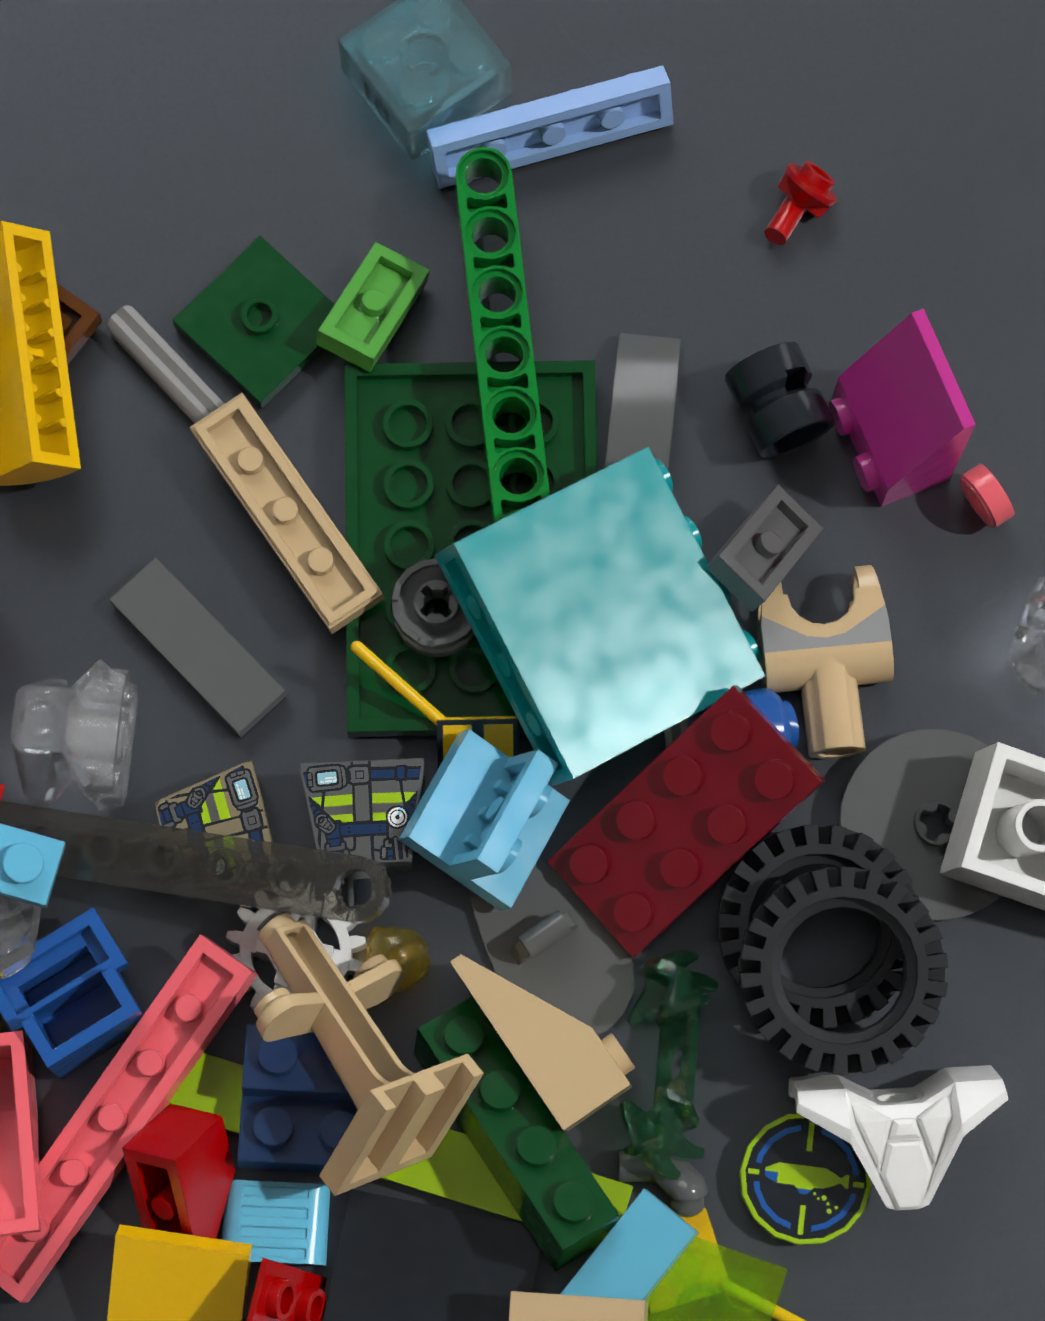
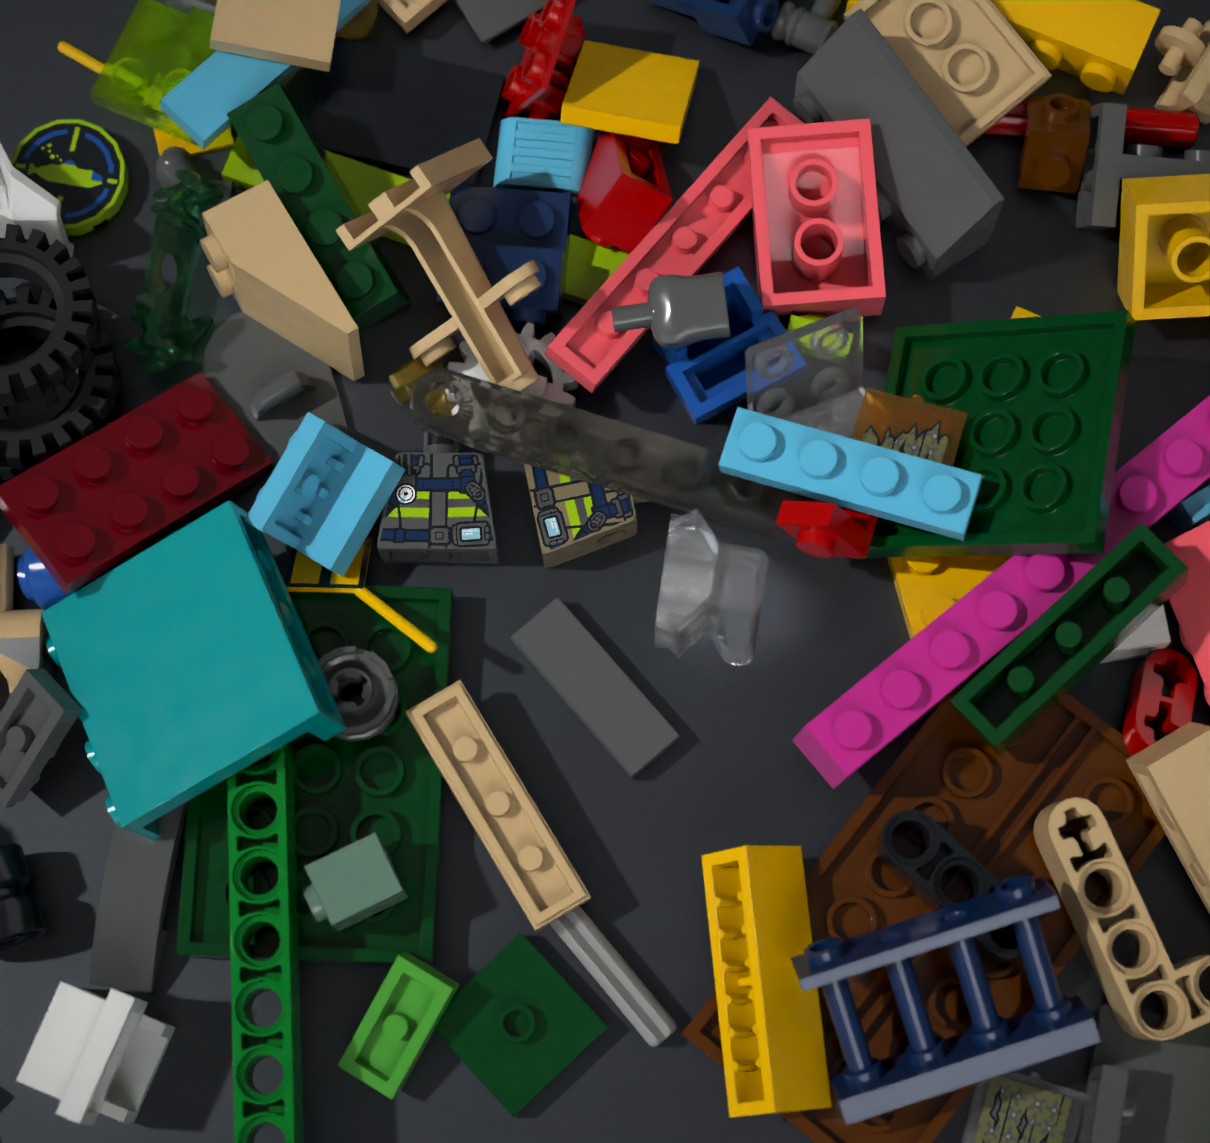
camera: 170 degrees left, 0 degrees up
none -> white plate [16,981,176,1125]
none -> sand green brick [302,832,409,931]
none -> dark grey piece [612,271,731,348]

